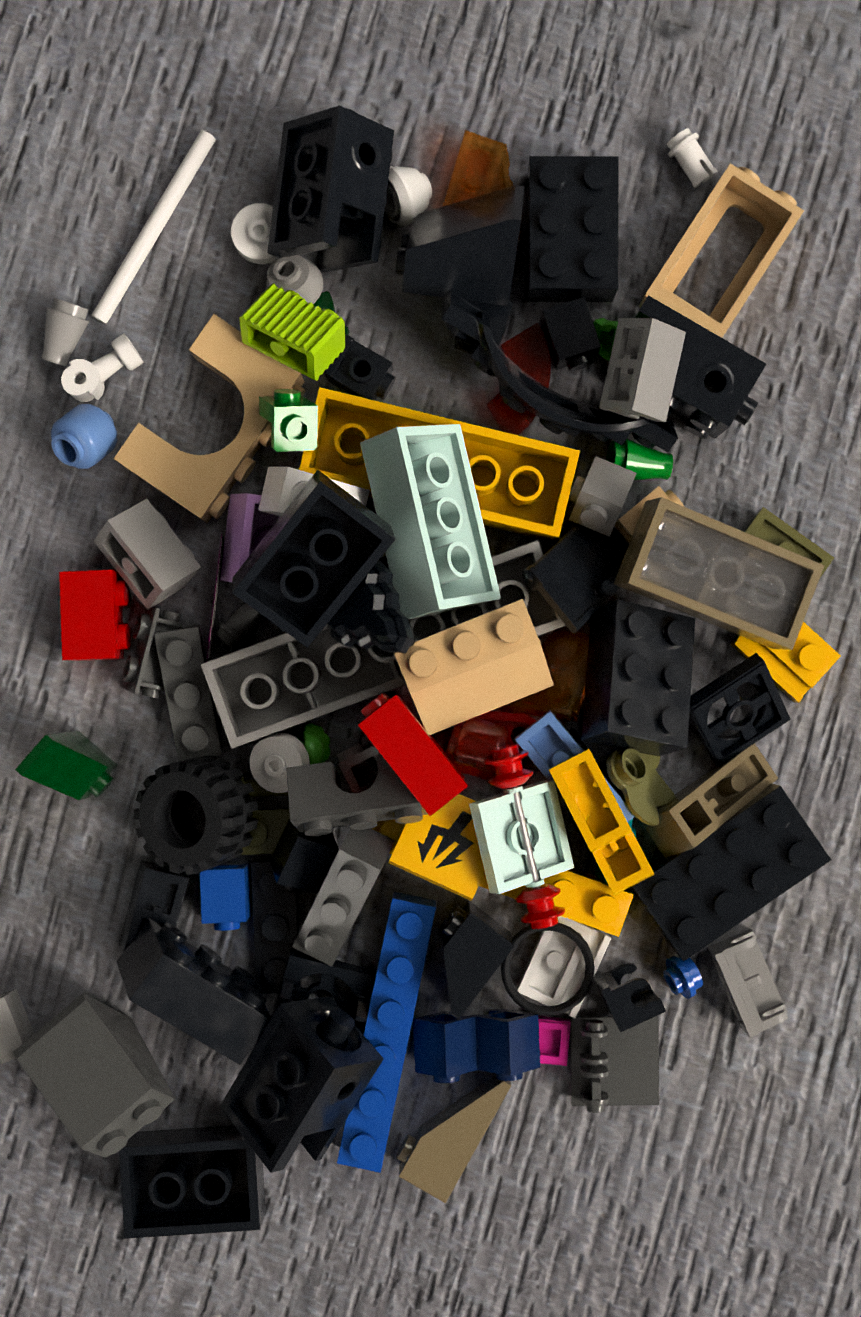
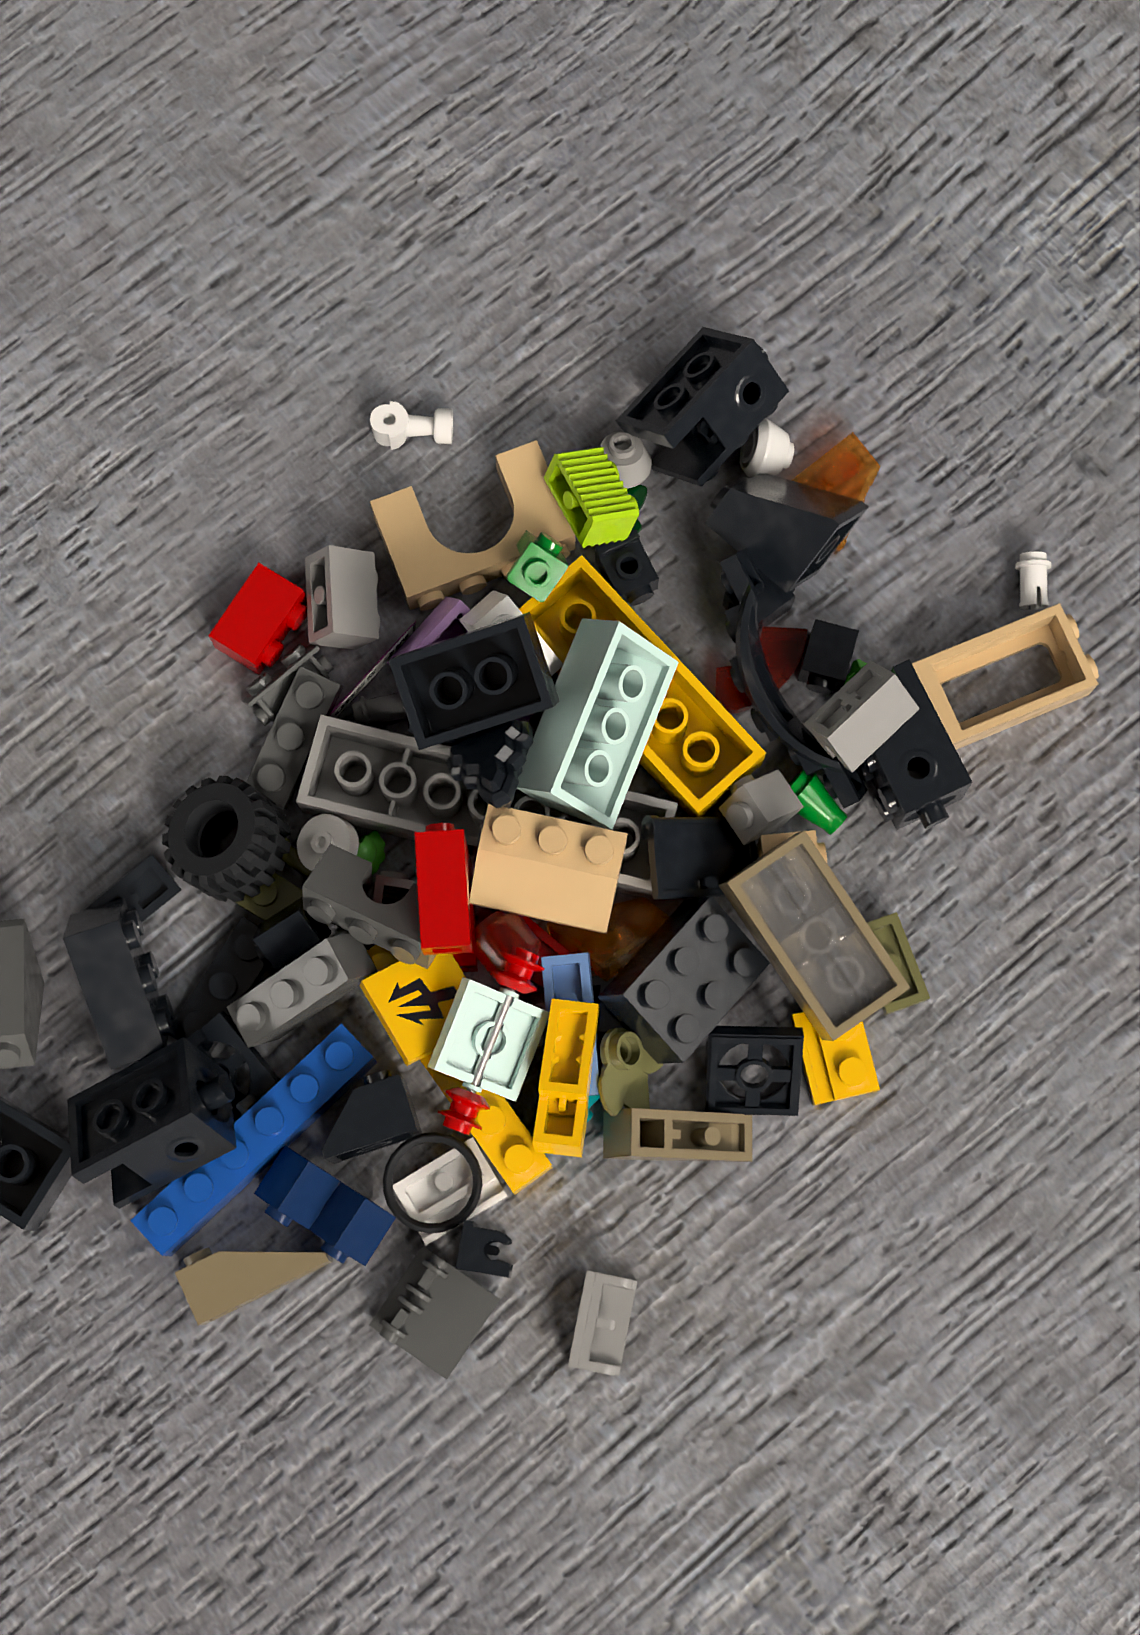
camera: 30 degrees right, 10 degrees down
dark green slope [15,731,117,800] -> none
light grey cone [41,298,90,367] -> none
medium blue head [51,404,117,469] -> none
white piece [91,130,216,324] -> none
blue brick [200,864,251,931] -> none
white wheel [231,203,278,264] -> none
black brick [526,156,619,302] -> none
dark pink tile [538,1016,571,1066] -> none
black brick [631,784,831,961] -> none
blue plate [663,956,703,999] -> none

